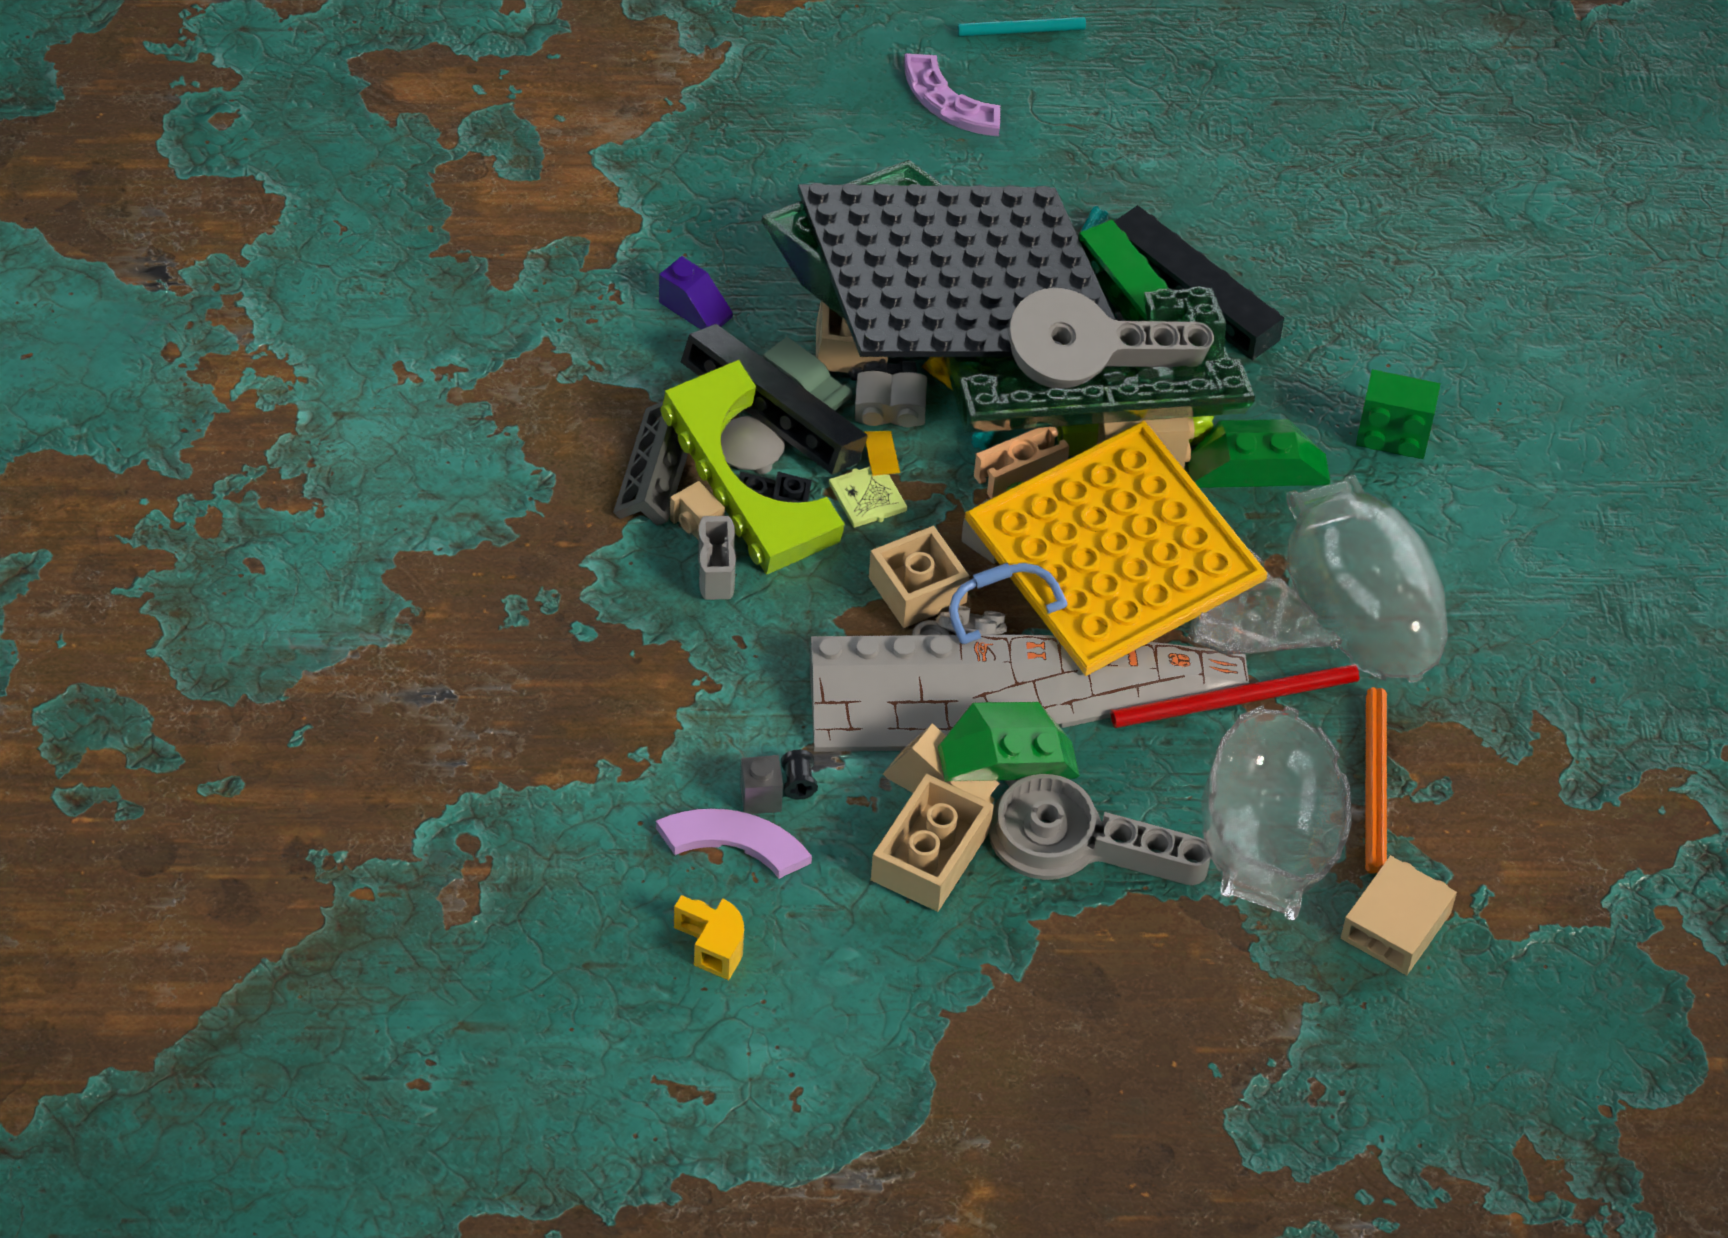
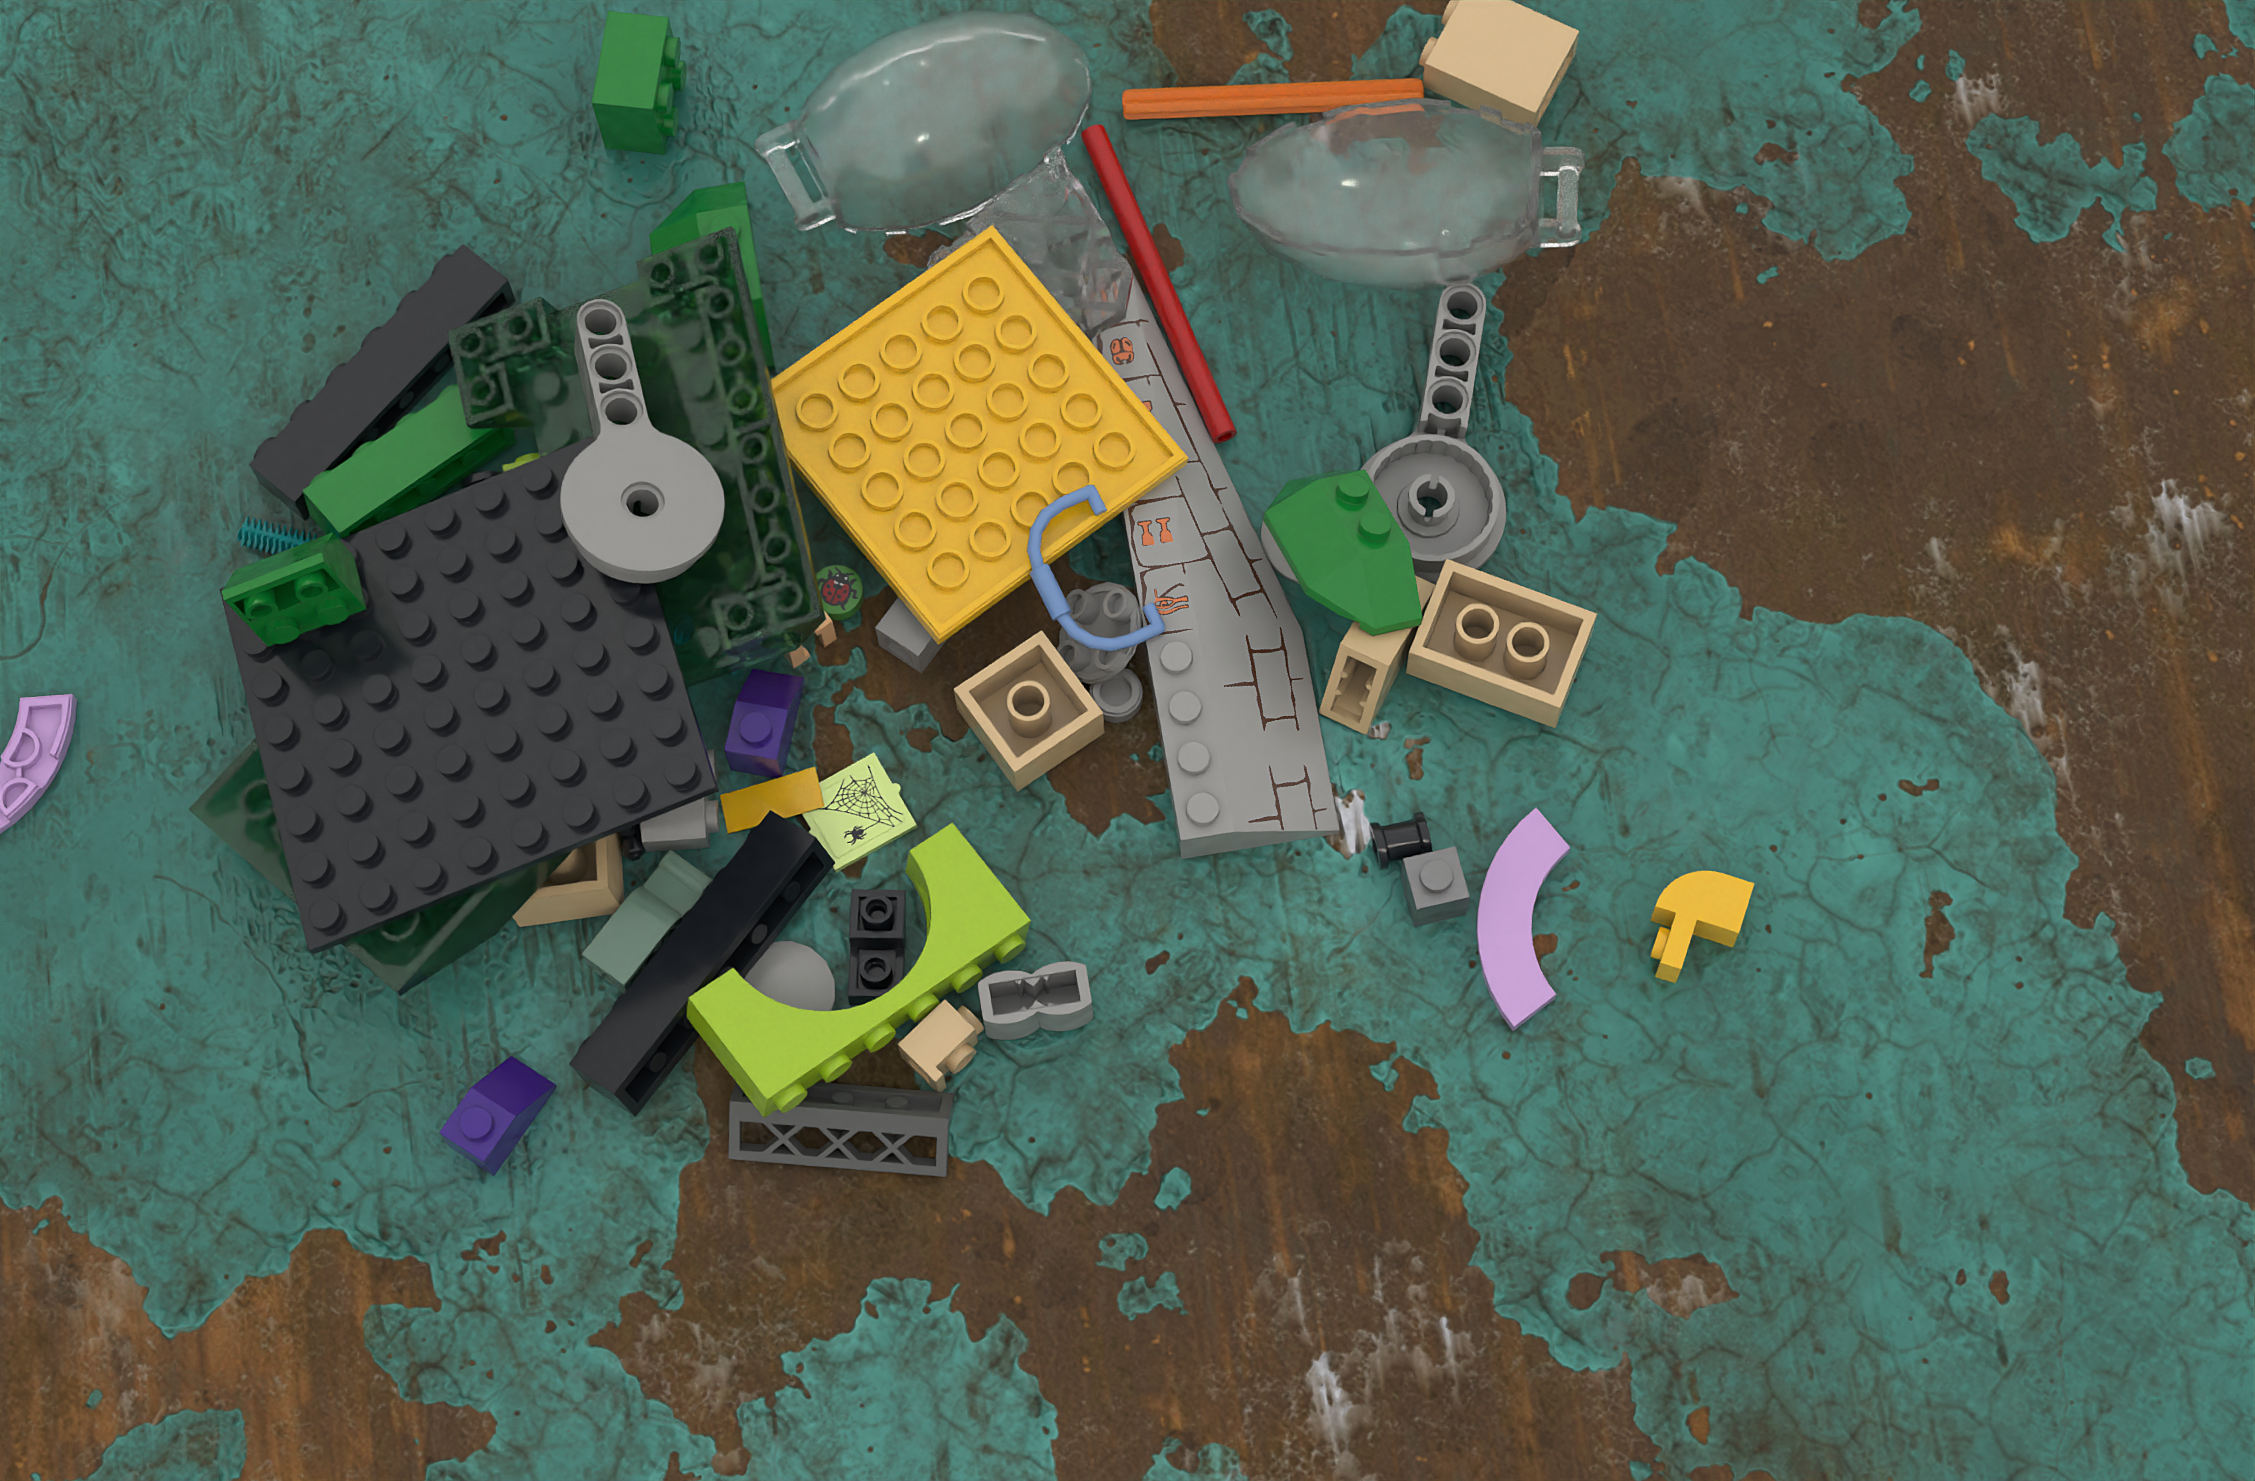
camera: 90 degrees left, 20 degrees up
none -> green slope [222,532,366,647]
none -> dark purple slope [724,668,805,778]

